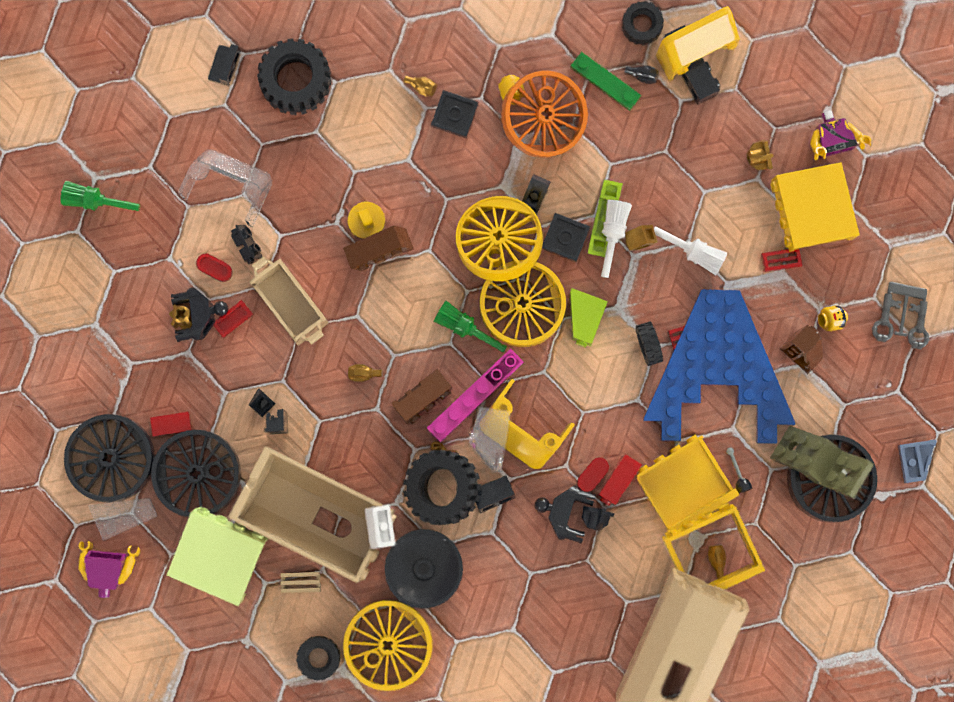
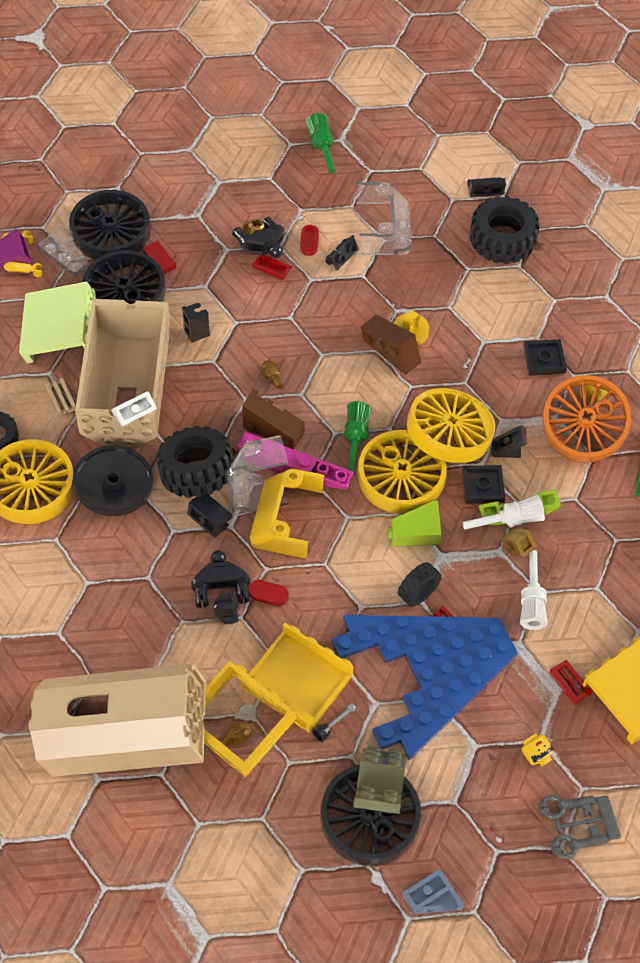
camera: 70 degrees right, 25 degrees down
tan container [249,257,328,346] -> none
black slope [249,389,276,417] -> none
pearl gold piece [404,76,437,96] -> none
red slope [598,454,642,506] -> none
reddish brown wedge [780,325,823,375] -> none

